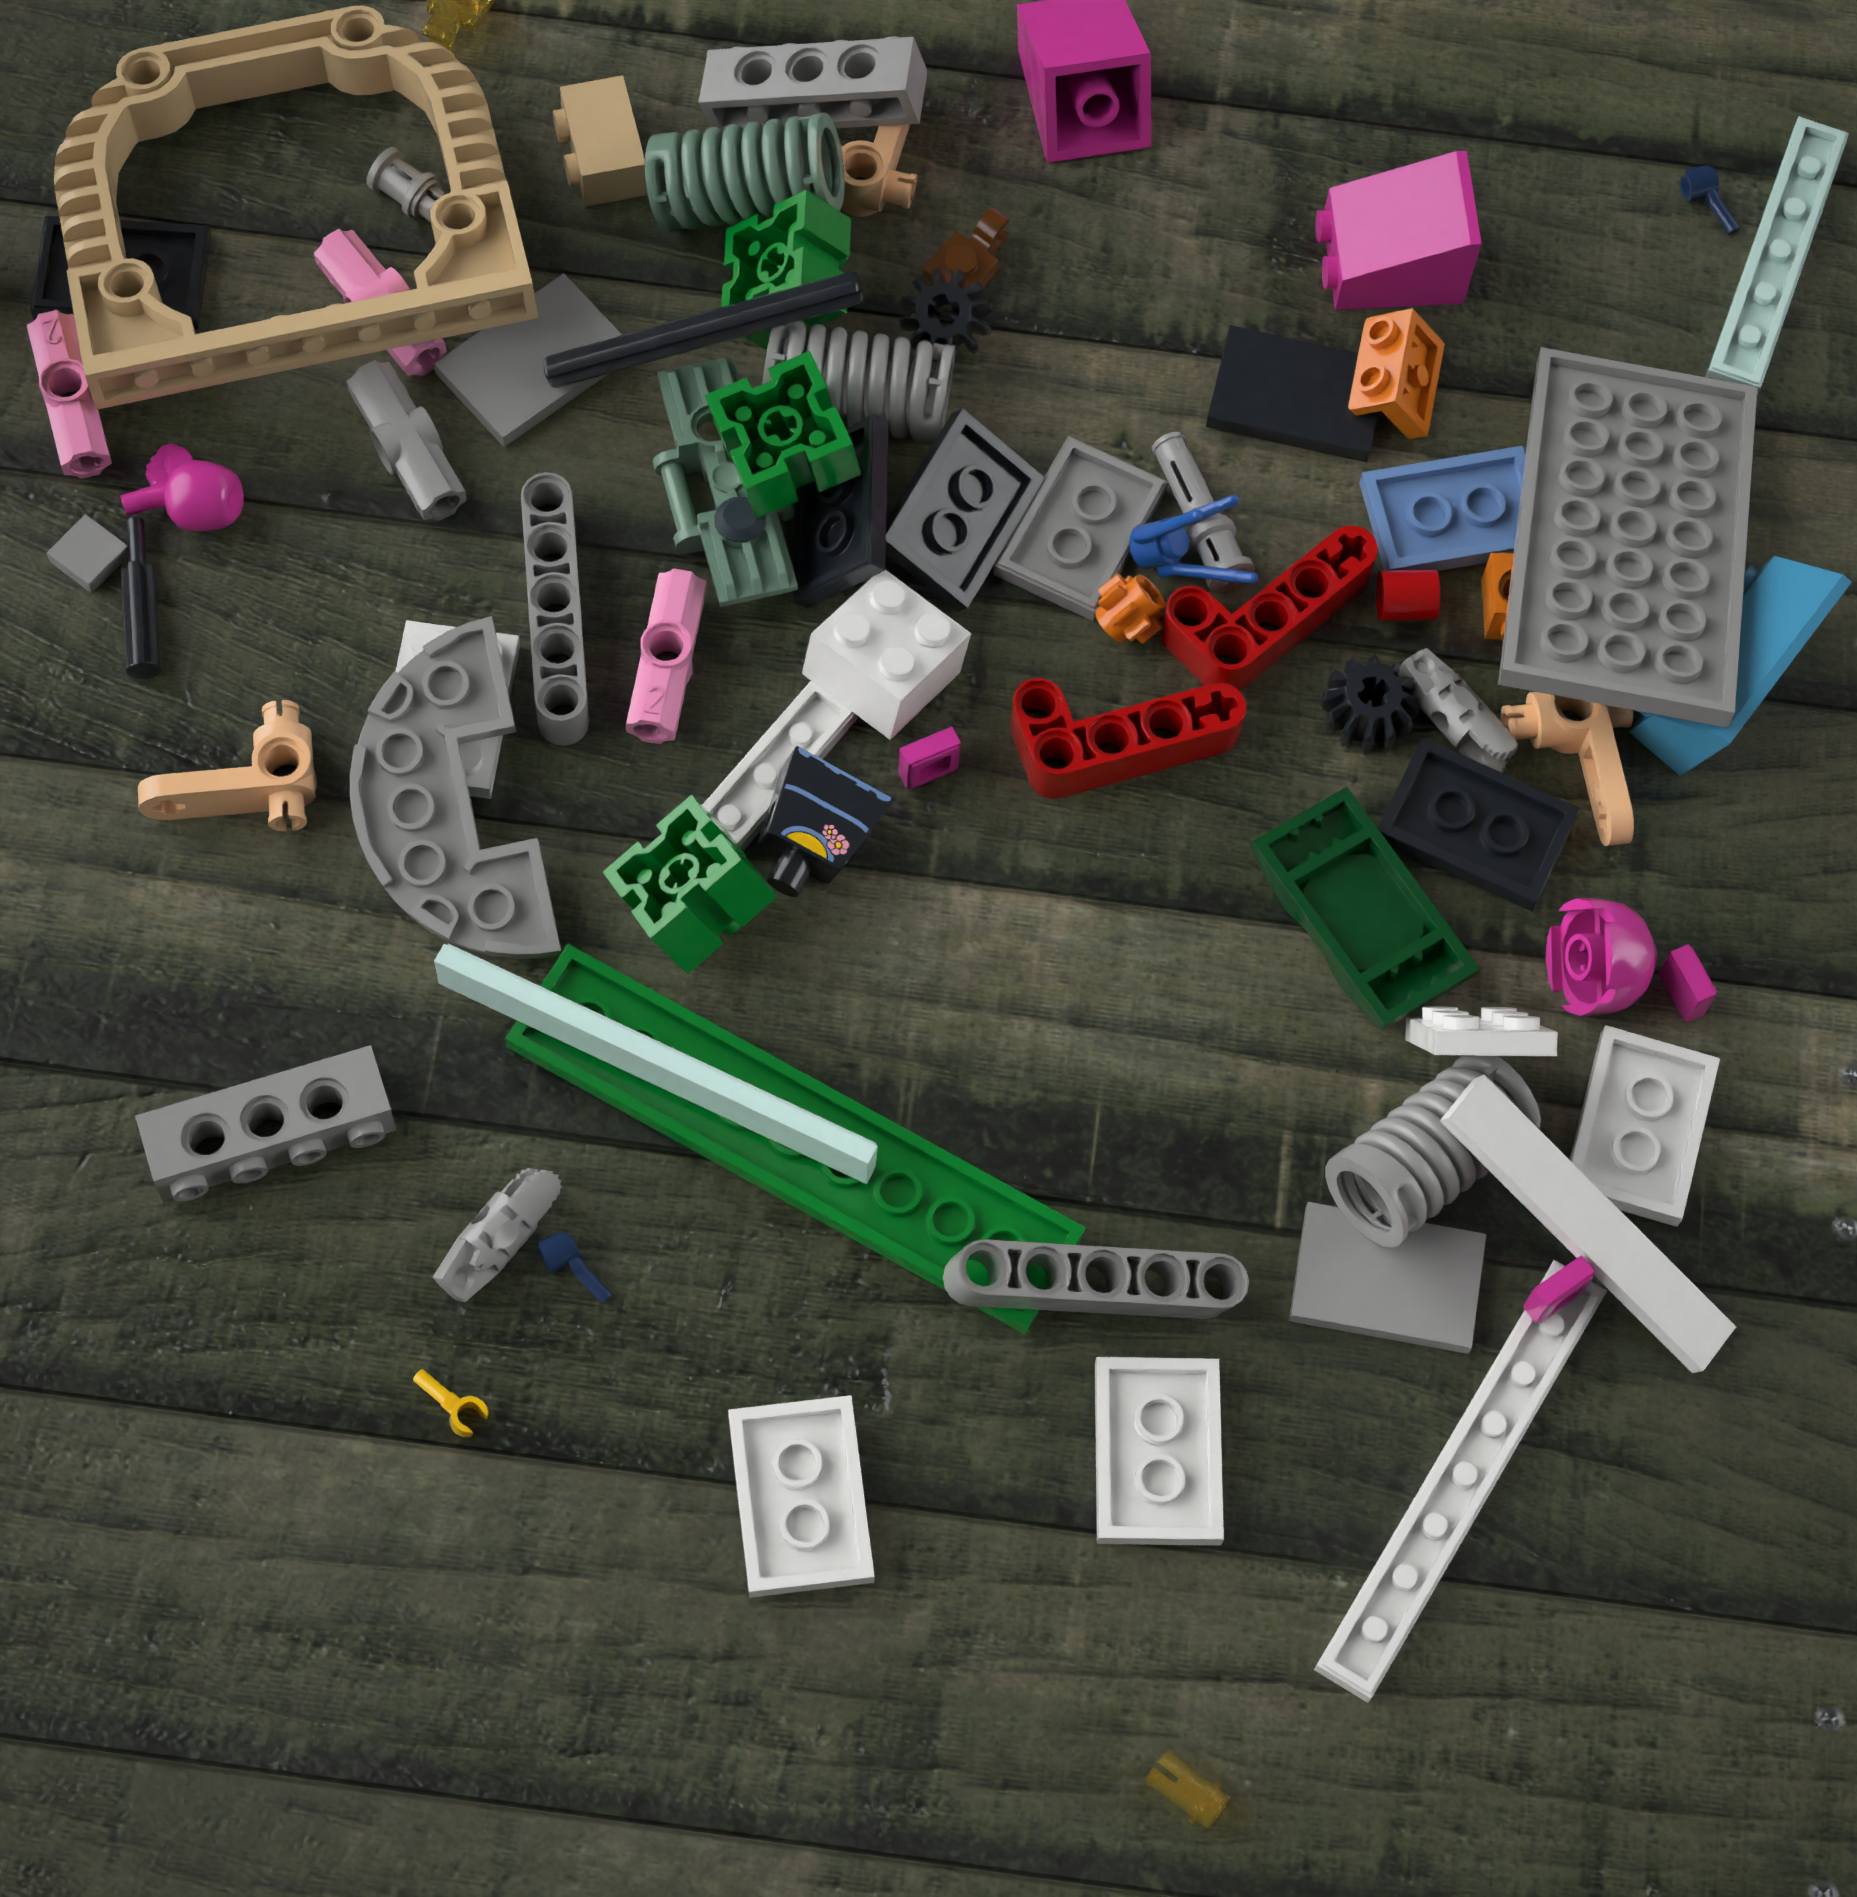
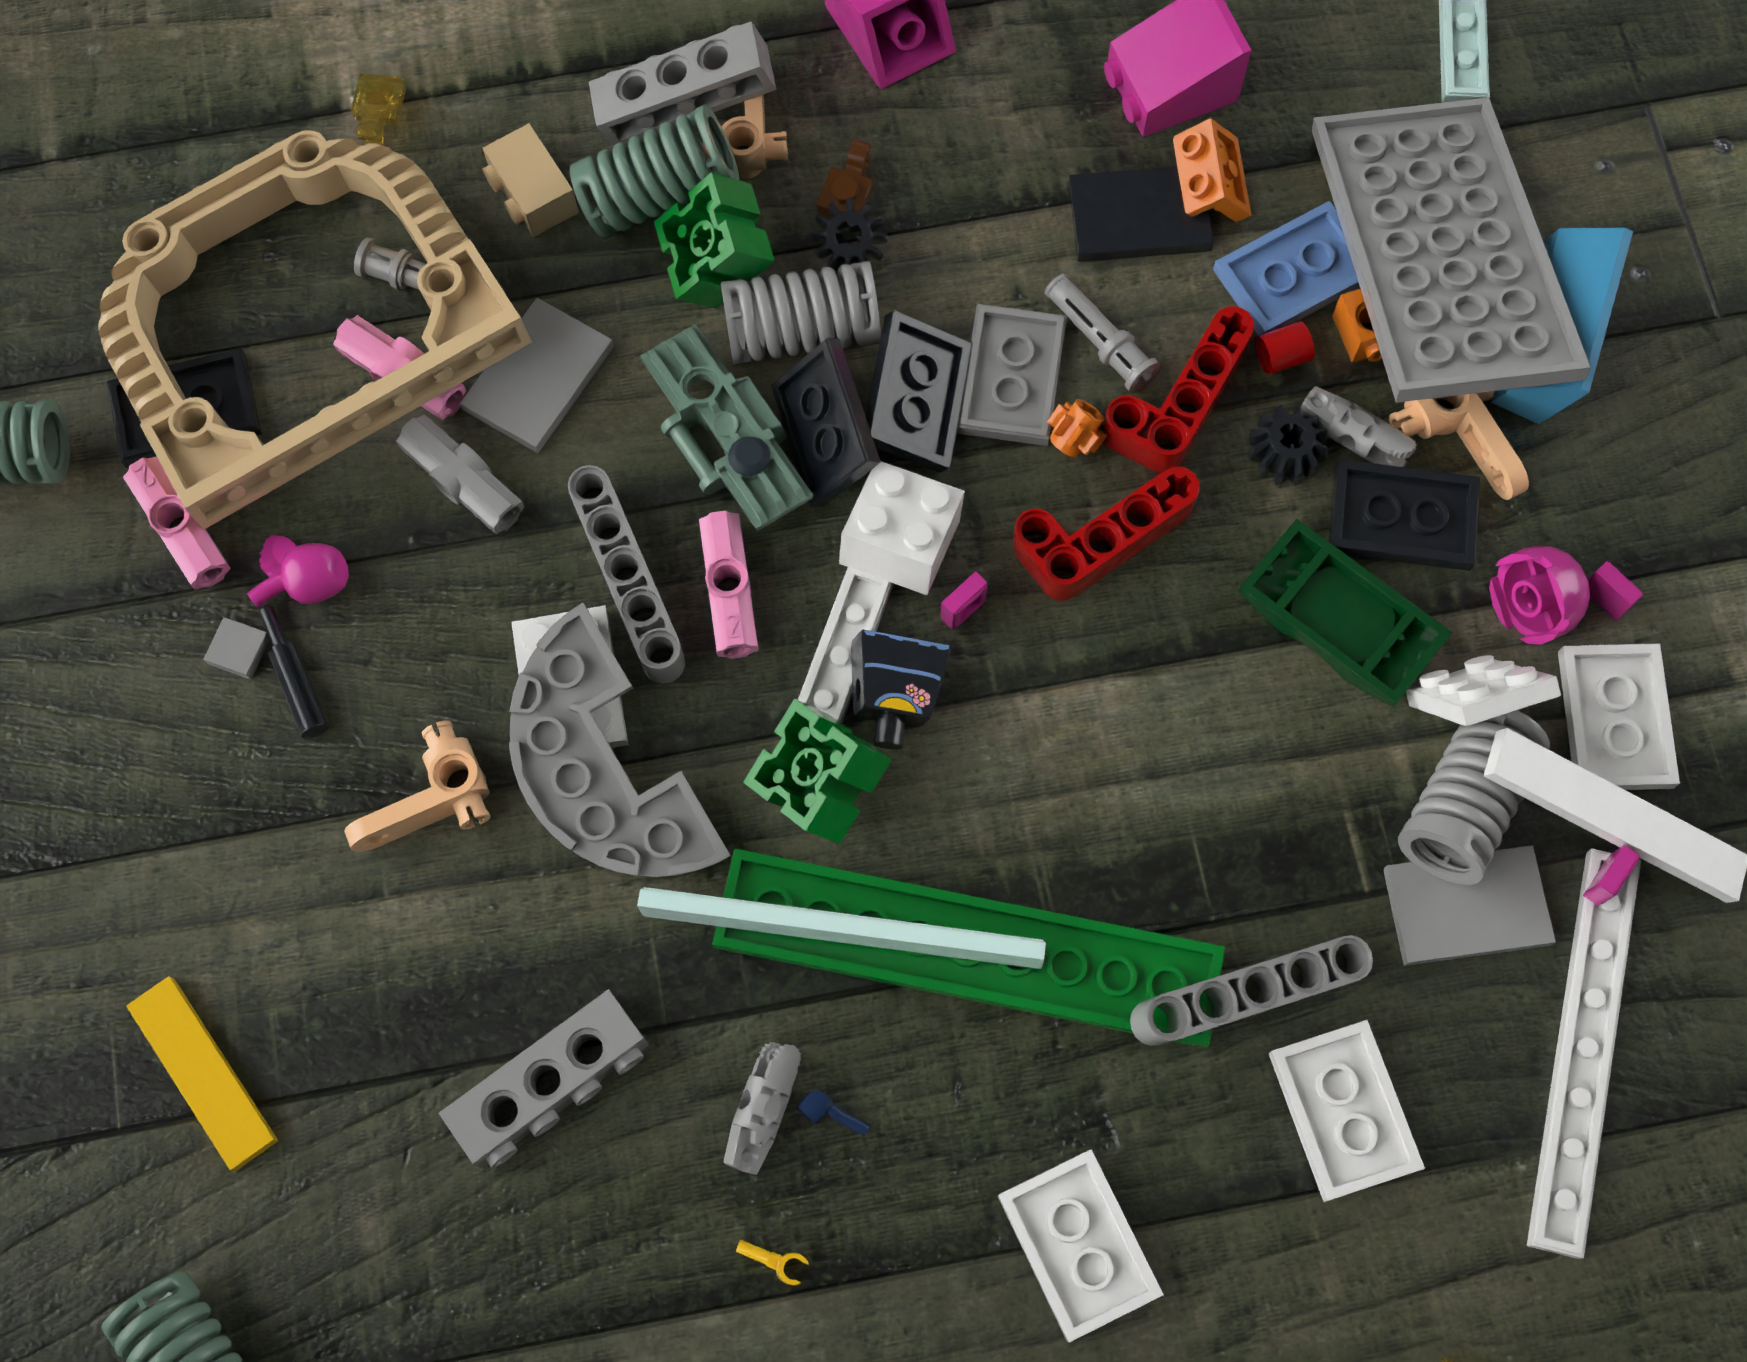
camera: 10 degrees left, 5 degrees up
black axle [544,271,864,388] -> none
green brick [705,351,861,519] -> none
blue plant [1129,495,1258,584] -> none

